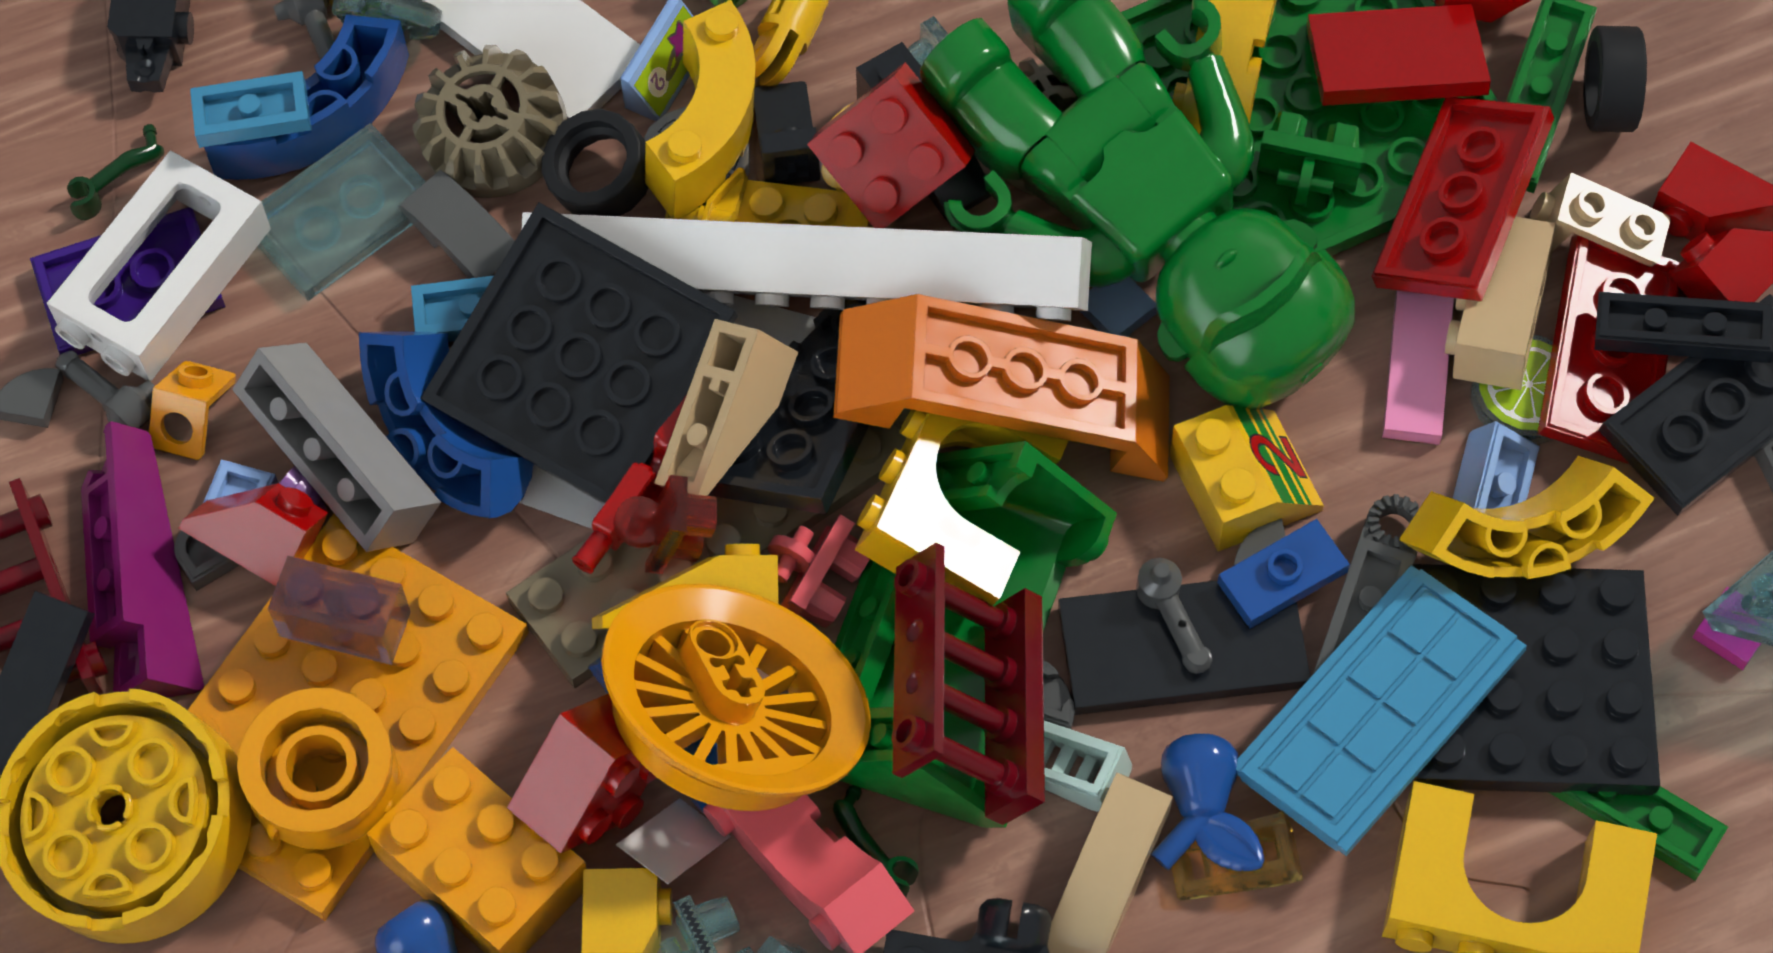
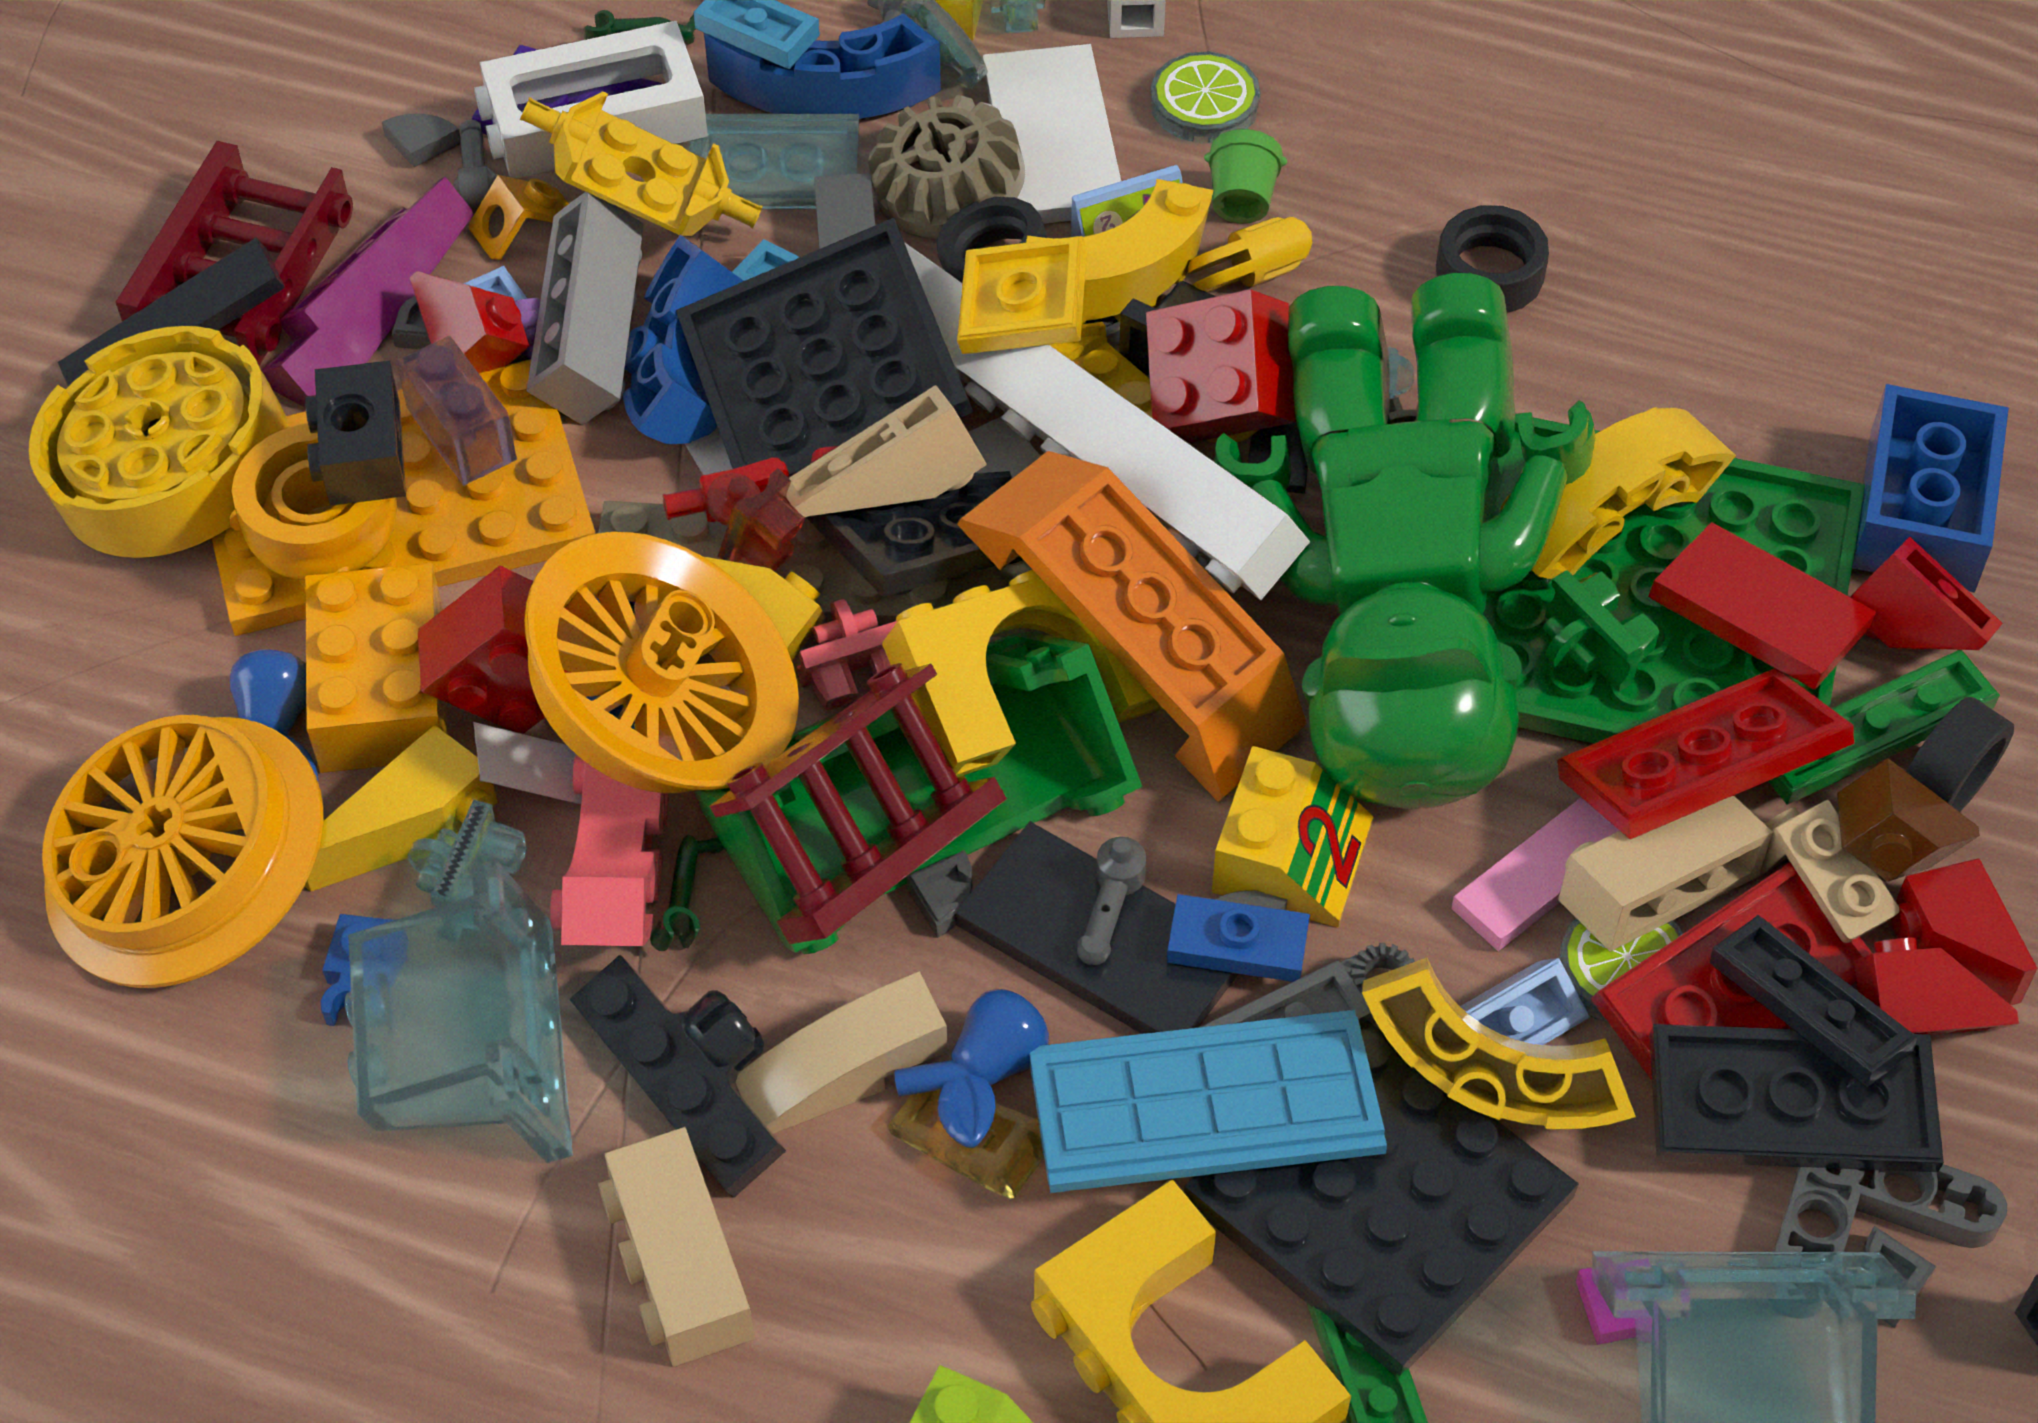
camera: 40 degrees right, 10 degrees down
light aqua slope [1044,721,1132,812] -> none
light blue tile [1080,277,1157,337] -> none
none -> black brick [305,360,406,506]
none -> yellow plate [520,92,763,236]
none -> yellow tile [957,236,1087,355]
none -> reddish brown slope [1837,758,1980,882]

